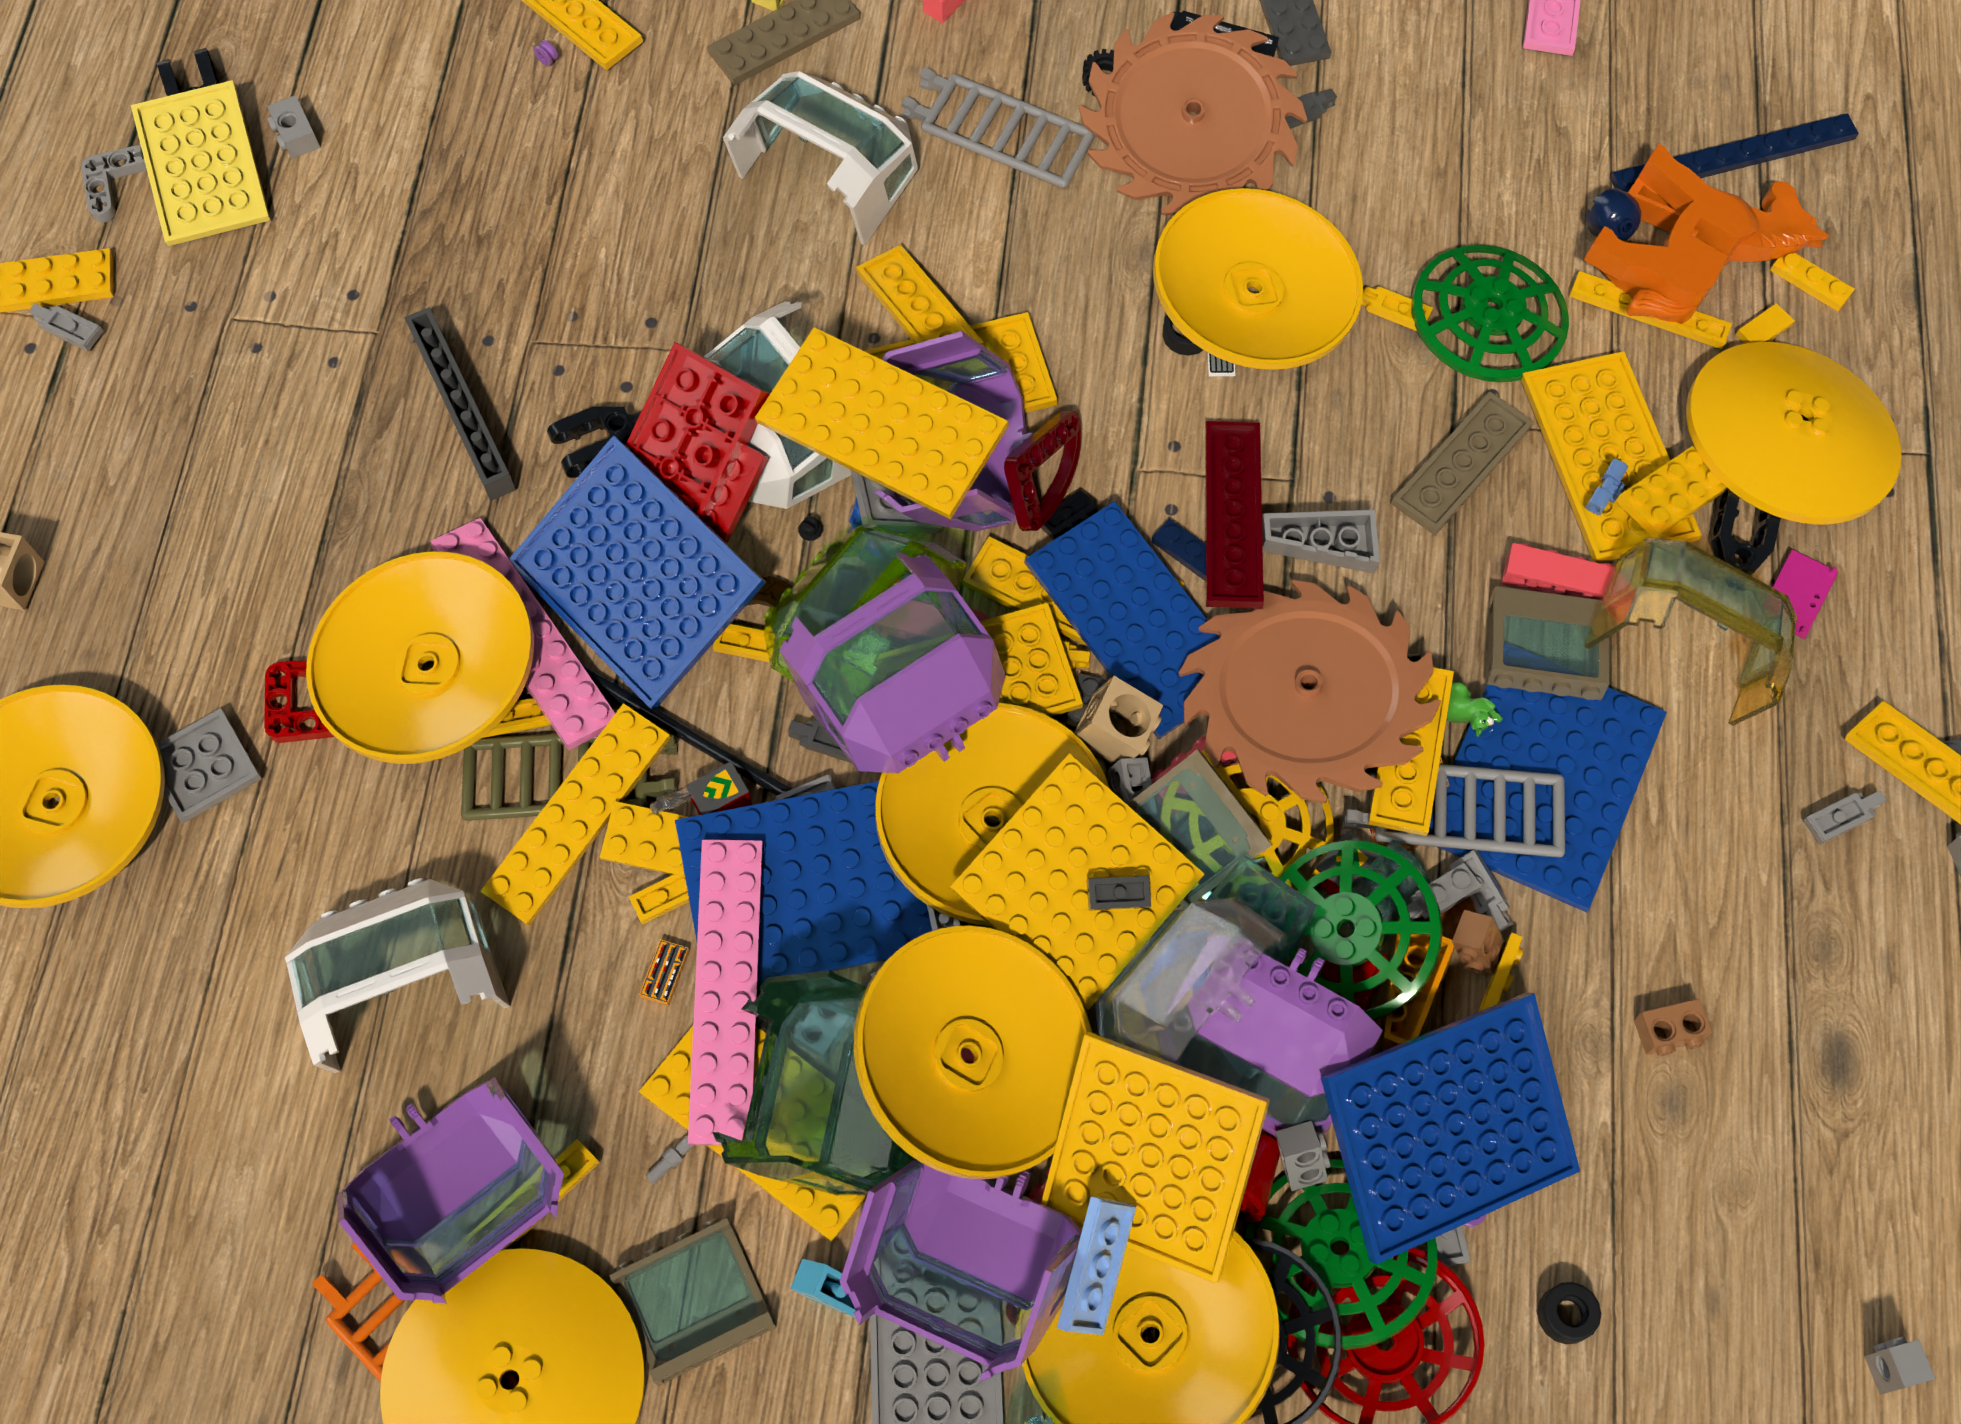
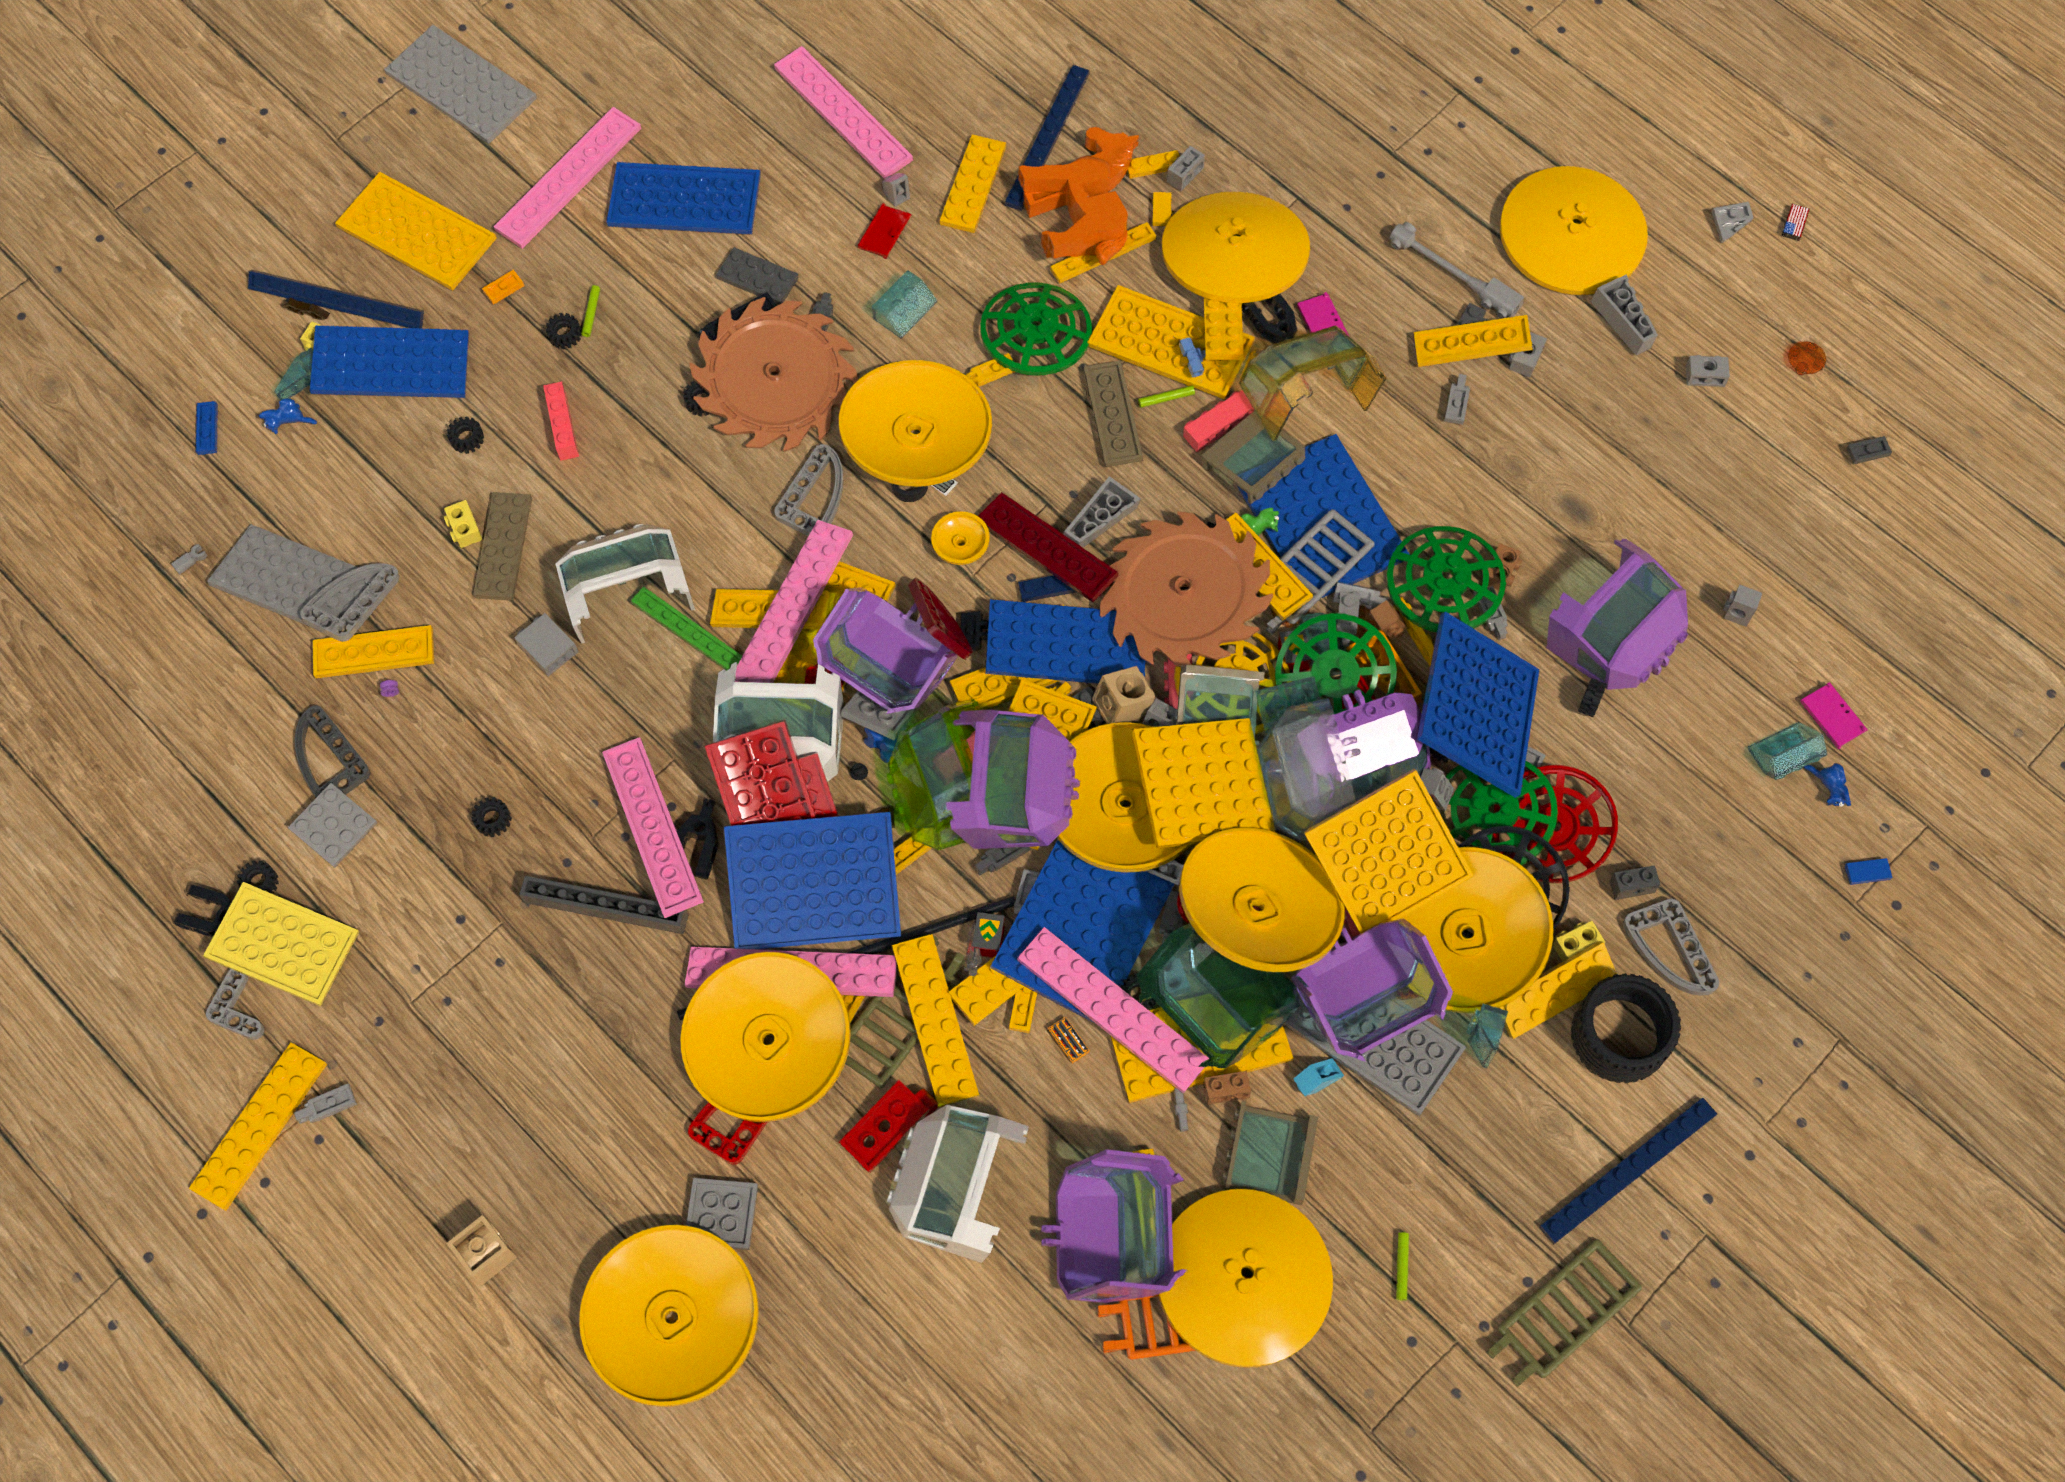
camera: 50 degrees left, 0 degrees up
light grey brick [267,95,320,159] -> none
yellow plate [755,327,1009,520] -> none
light grey bar [902,67,1095,188] -> none
light blue tile [1057,1196,1136,1335] -> none
dark grey plate [1087,876,1151,911] -> none
black tyre [1537,1282,1601,1345] -> none
dark blue cylinder [1586,188,1641,241] -> none
none -> black tyre [237,860,279,894]
none -> light grey plate [288,783,377,868]
none -> dark grey beam [295,705,371,798]
none -> black tyre [471,797,511,837]
none -> light grey brick [514,613,578,677]
none -> bright pink plate [602,737,704,918]
none -> bright green plate [631,586,742,671]
none -> bright pink plate [735,520,853,699]
none -> light grey beam [775,444,843,536]
none -> red hinge [839,1080,939,1173]
none -> red door [858,203,912,259]
none -> clear light blue slope [872,270,937,339]
none -> light grey slope [882,173,910,207]
none -> yellow dish [931,511,990,565]
none -> yellow plate [940,134,1006,233]
none -> lime piece [1138,385,1195,408]
none -> light grey brick [1167,146,1205,191]
none -> medium nougat brick [1203,1071,1251,1105]
none -> green dish [1386,526,1506,633]
none -> light grey hinge [1473,586,1508,640]
none -> medium lavender windscreen [1547,539,1688,690]
none -> black tyre [1578,678,1607,717]

